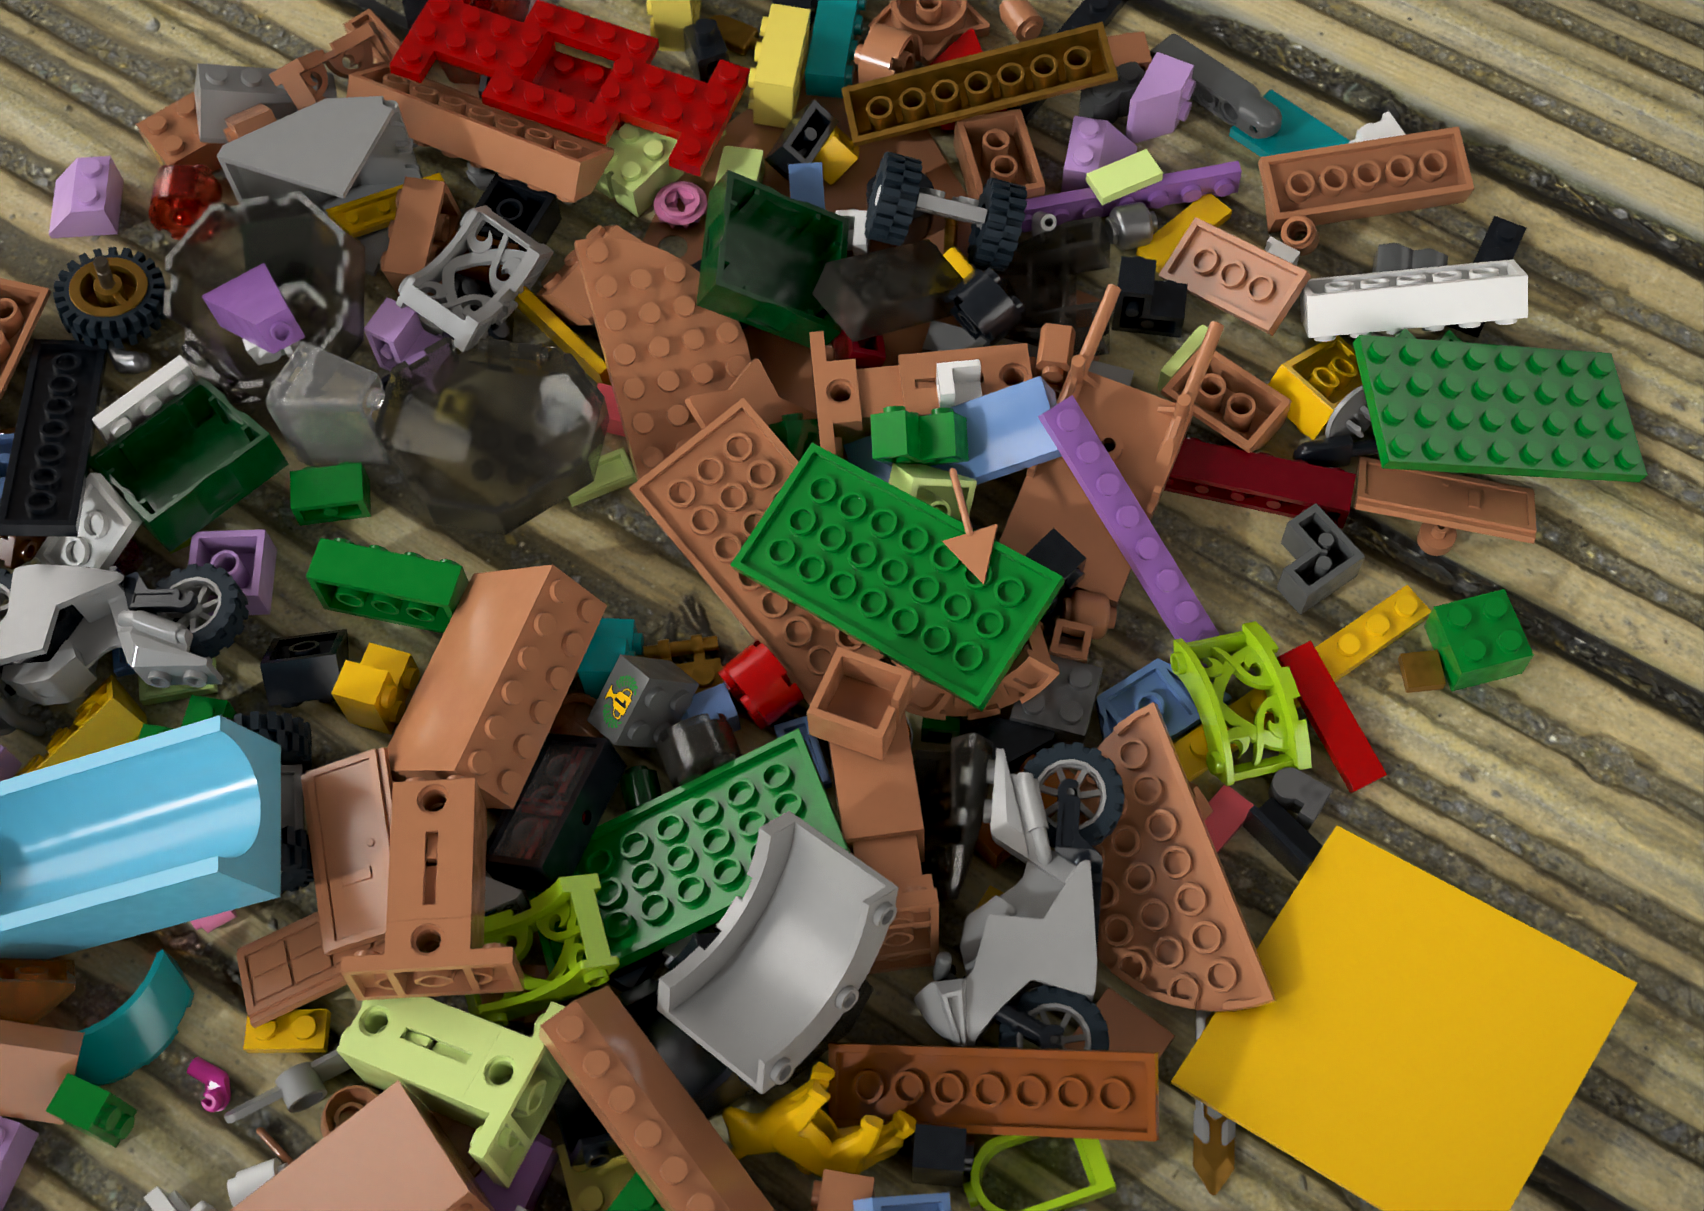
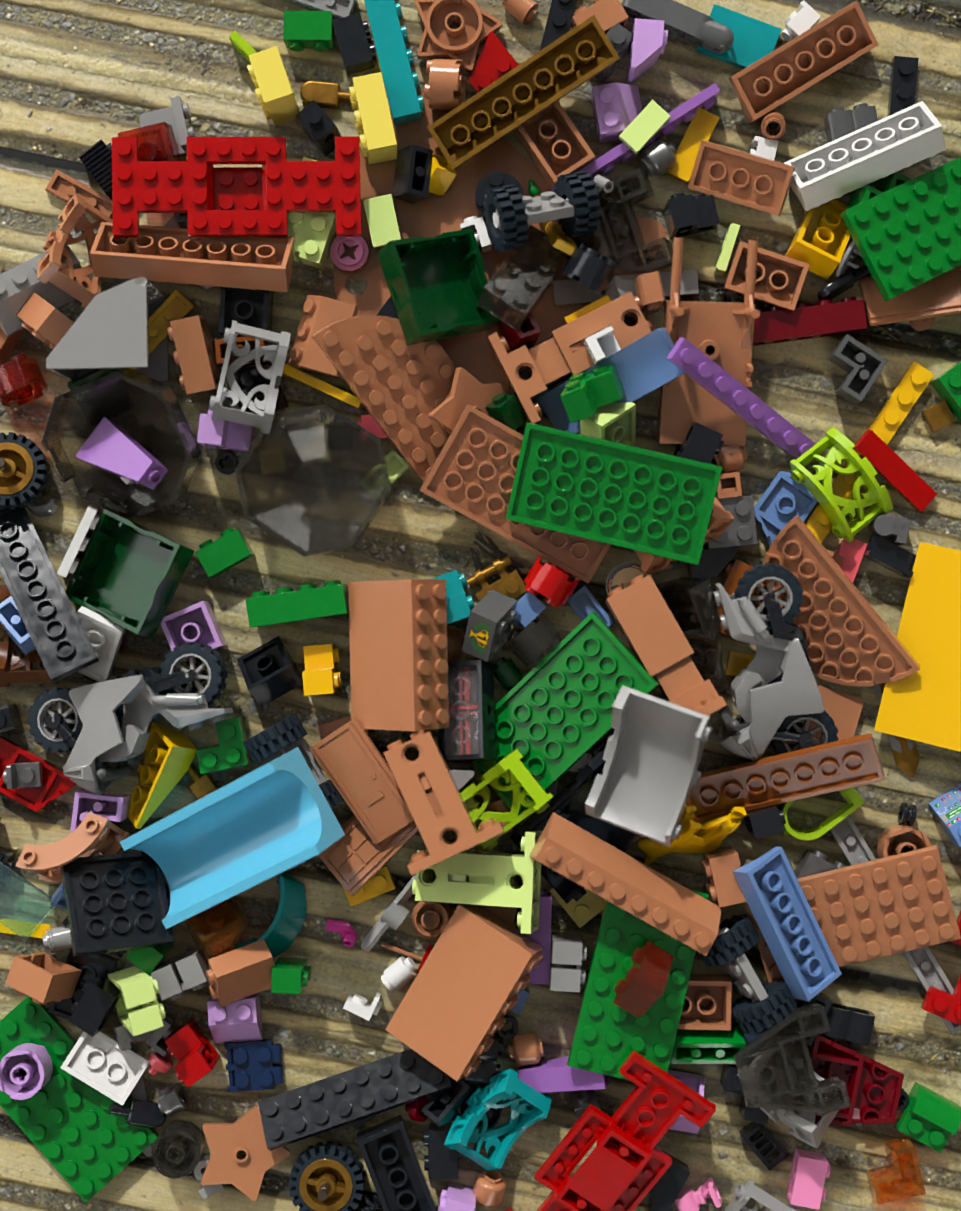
camera: 30 degrees left, 25 degrees up
clear windscreen [266,341,410,467] -> none
medium blue tile [788,162,825,209] -> none
nougat piece [807,647,913,761] -> none
nougat piece [942,468,998,585] -> none

